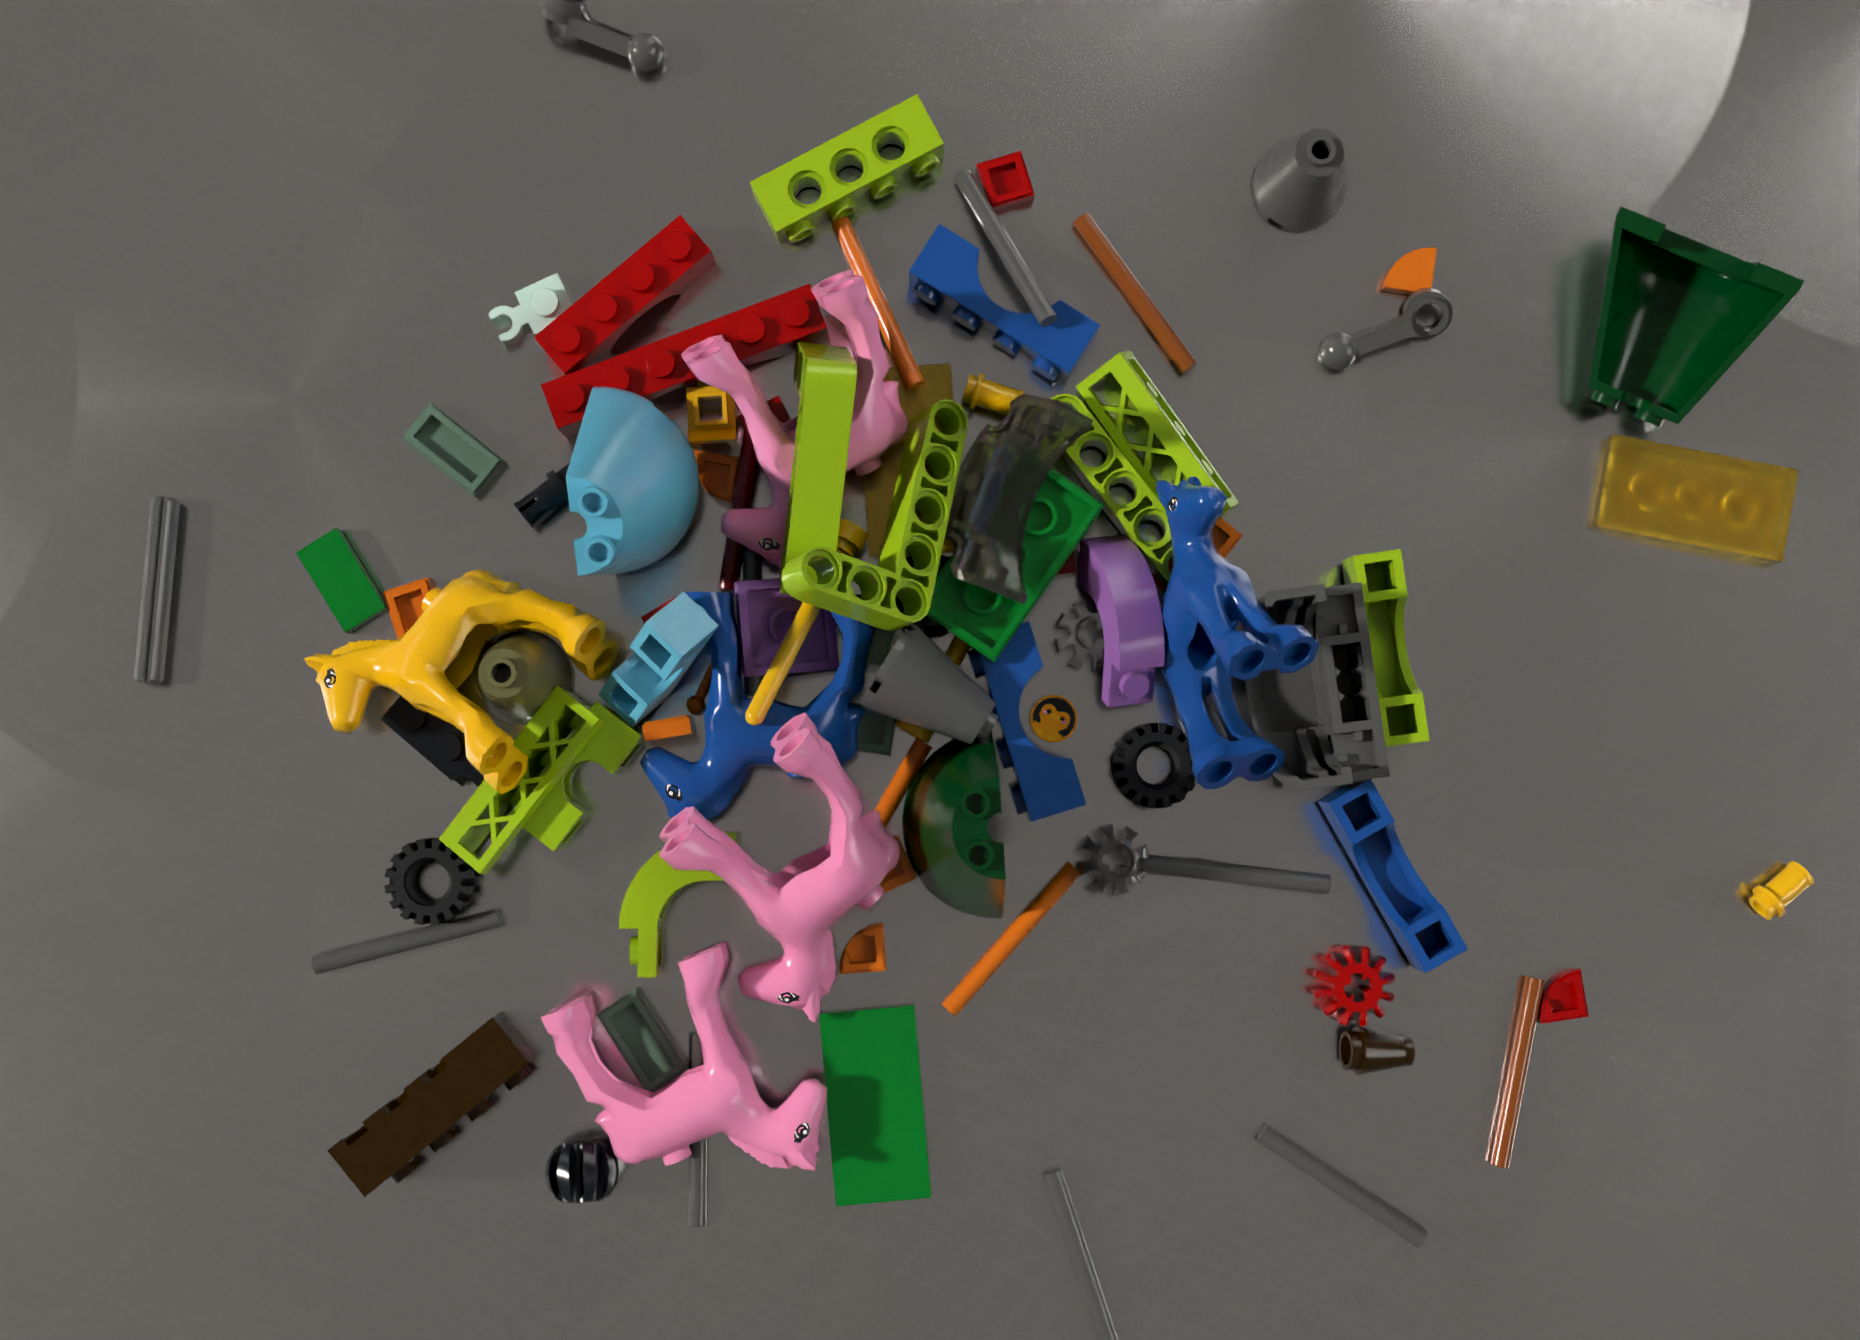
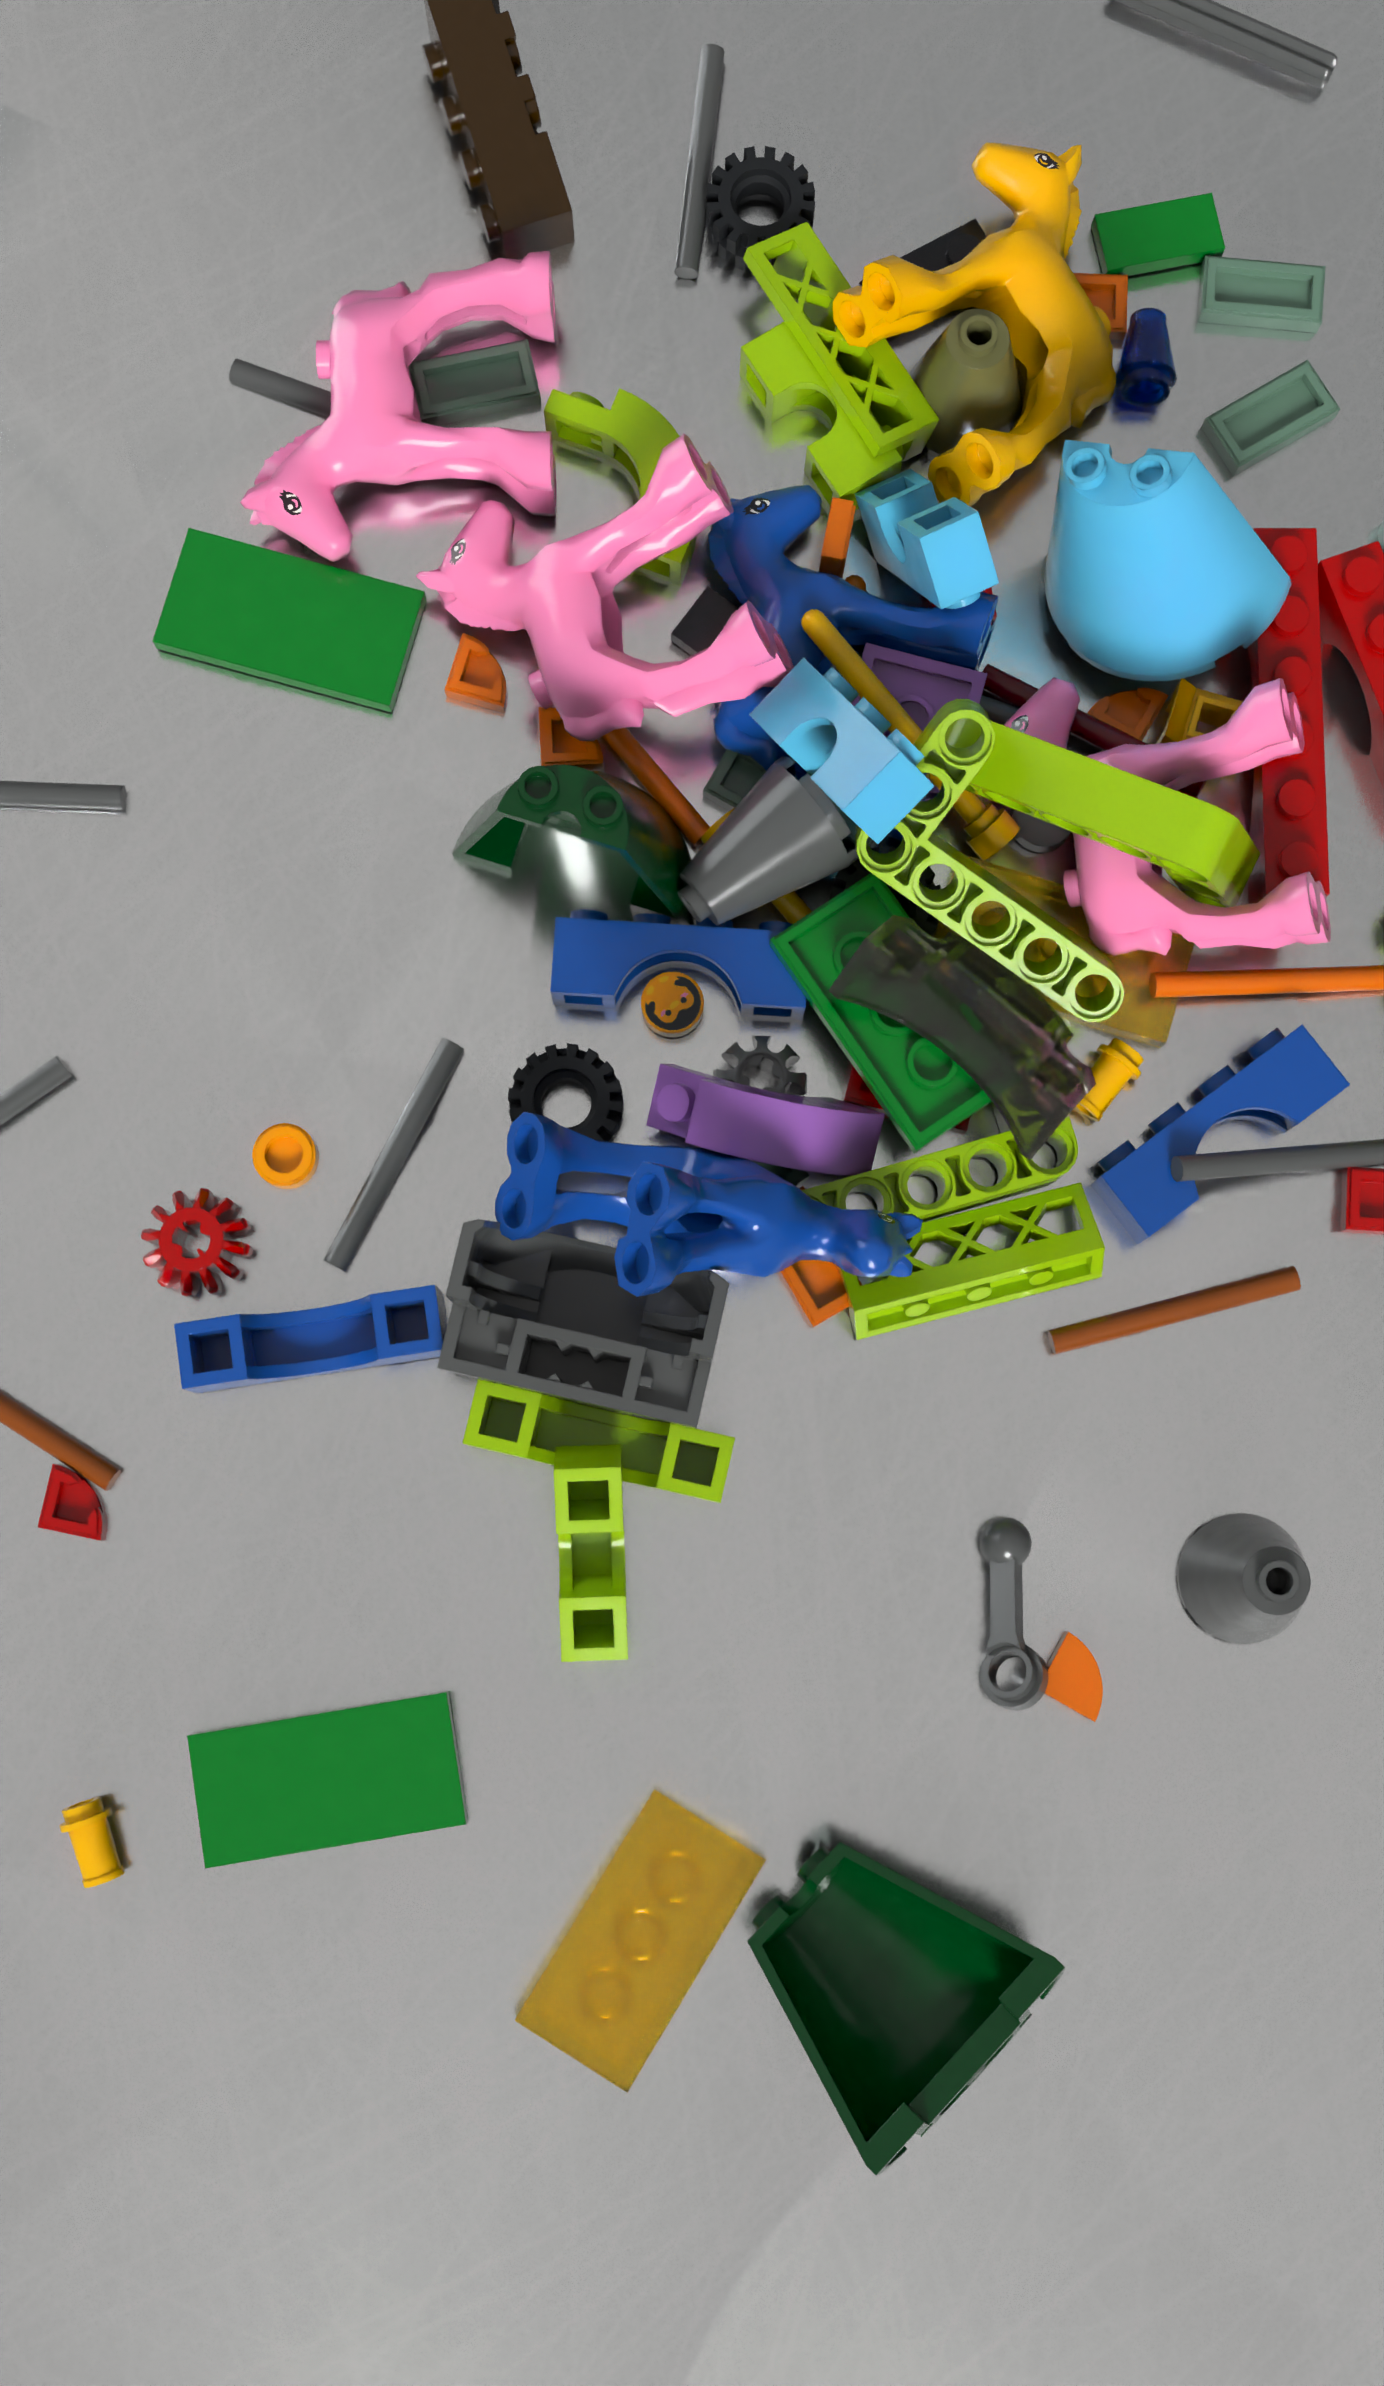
camera: 110 degrees right, 5 degrees down
black piece [545,1141,619,1203] -> none
orange bar [942,862,1081,1016] -> none
dark grey piece [1078,824,1150,896] -> none
dark brown cone [1339,1026,1415,1075] -> none
none -> green tile [187,1691,468,1868]
none -> light orange tile [252,1123,319,1189]
none -> lime arch [554,1444,628,1662]
none -> black tile [671,586,739,655]
none -> medium azure arch [749,657,934,844]
none -> clear blue cone [1116,308,1177,407]
none -> sand green tile [1197,255,1326,333]

